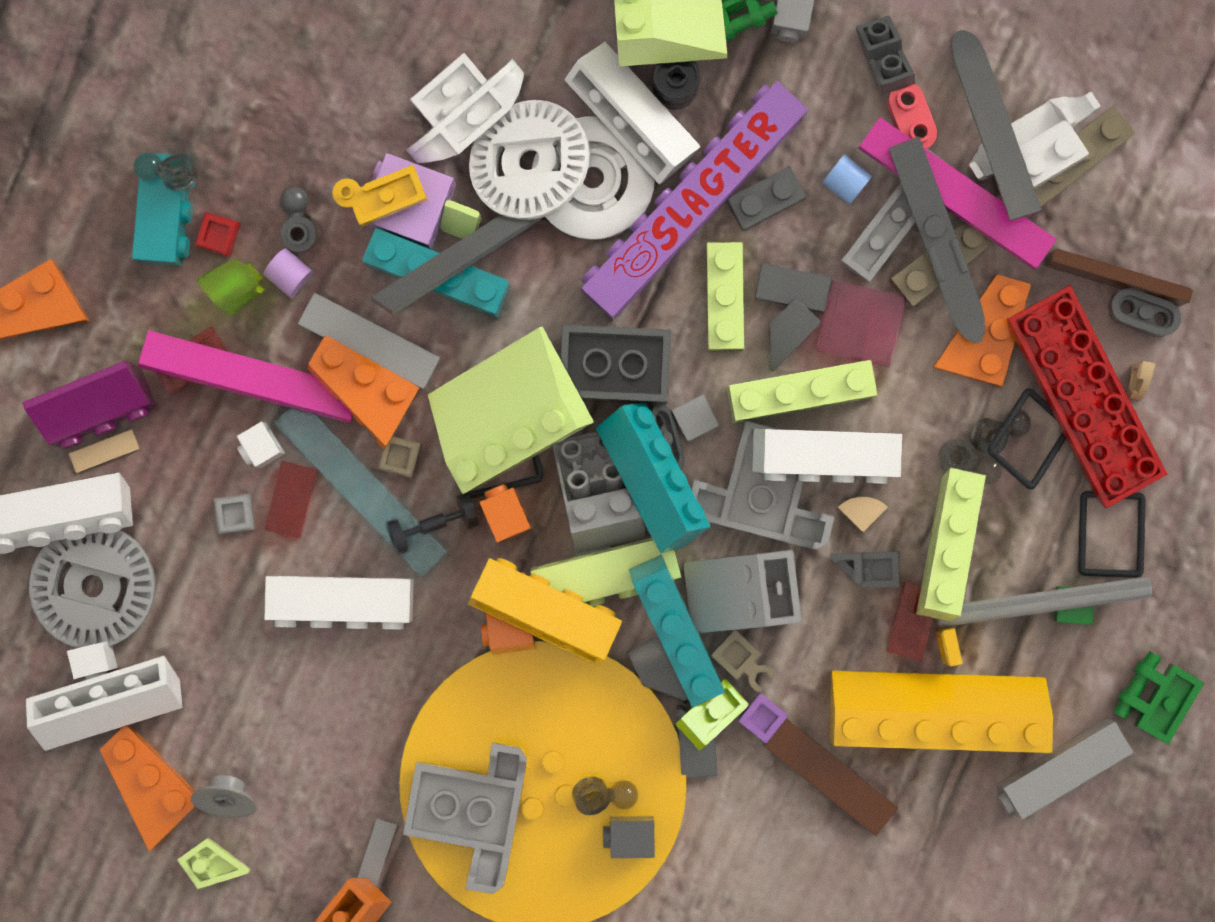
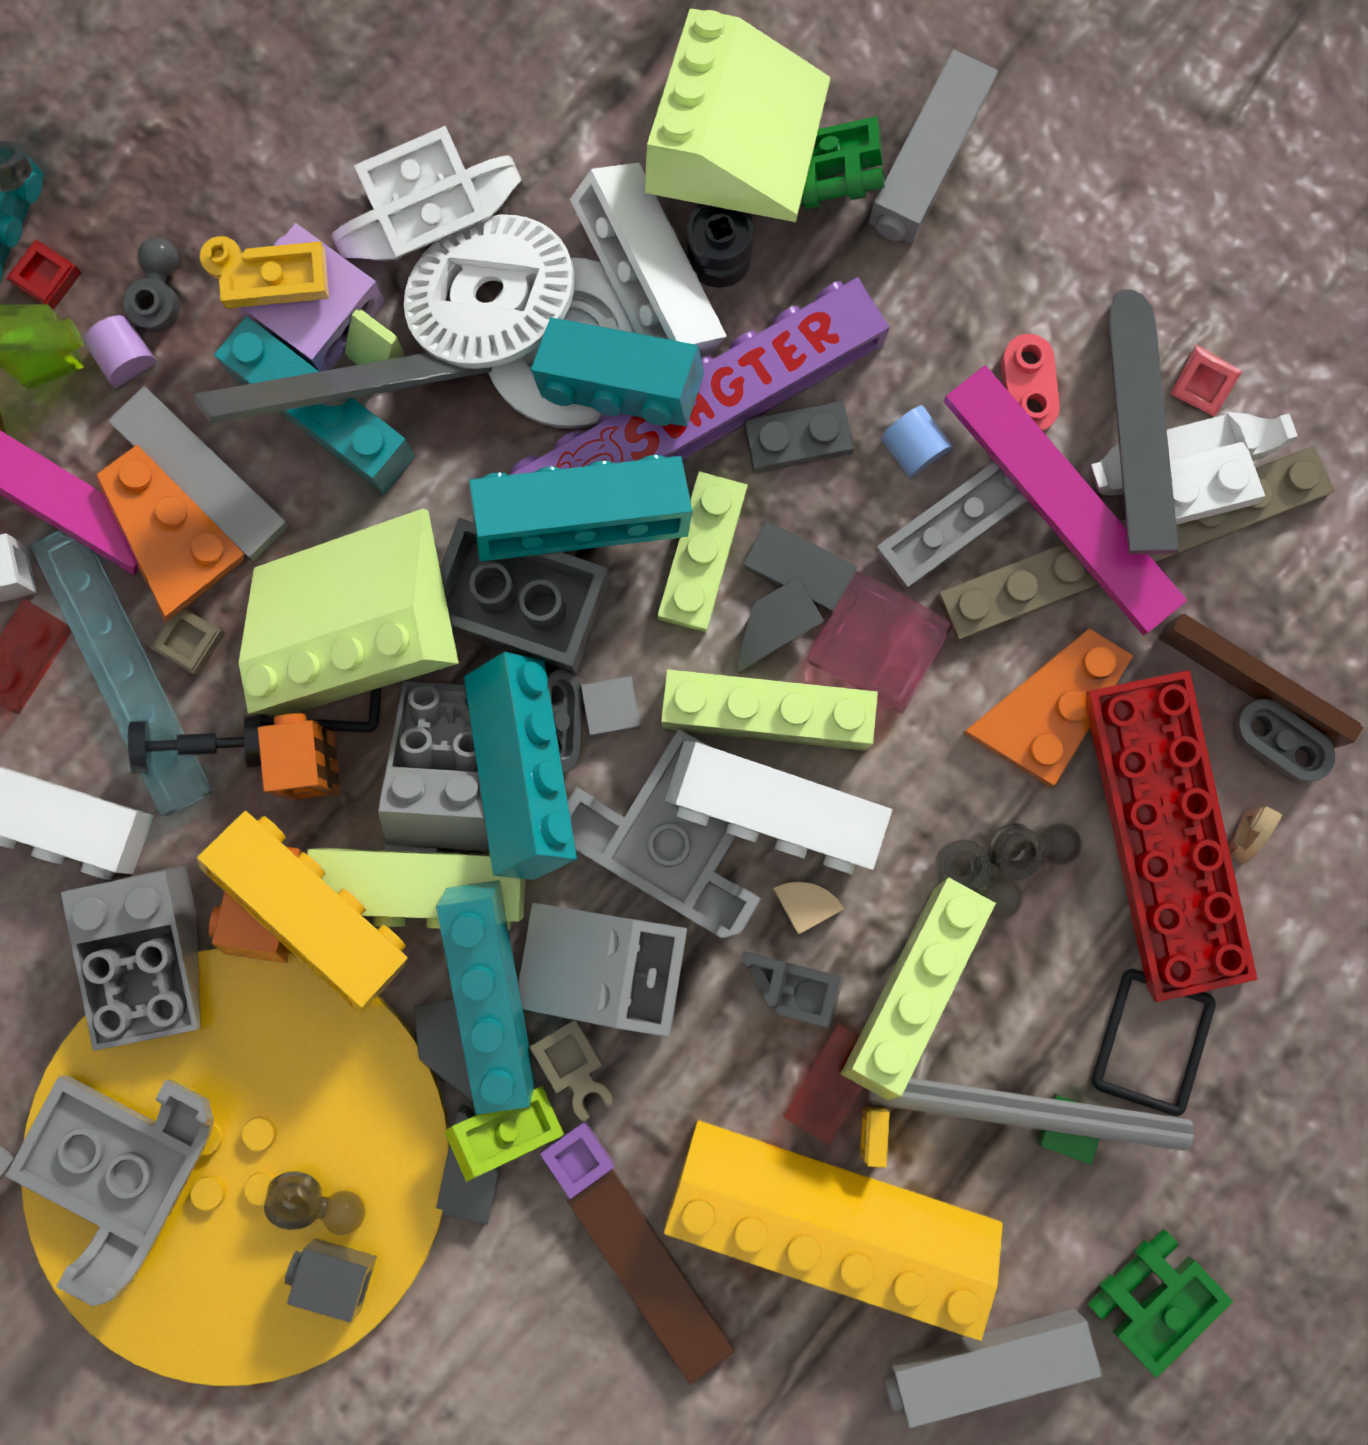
camera: 20 degrees right, 5 degrees down
dark grey slope [856,15,915,95] -> none
dark grey piece [889,136,985,344] -> none
black piece [987,388,1066,490] -> none
none -> light grey slope [60,865,200,1051]
none -> teal brick [469,455,693,562]
none -> teal brick [531,317,705,427]
none -> coral slope [1170,345,1242,417]

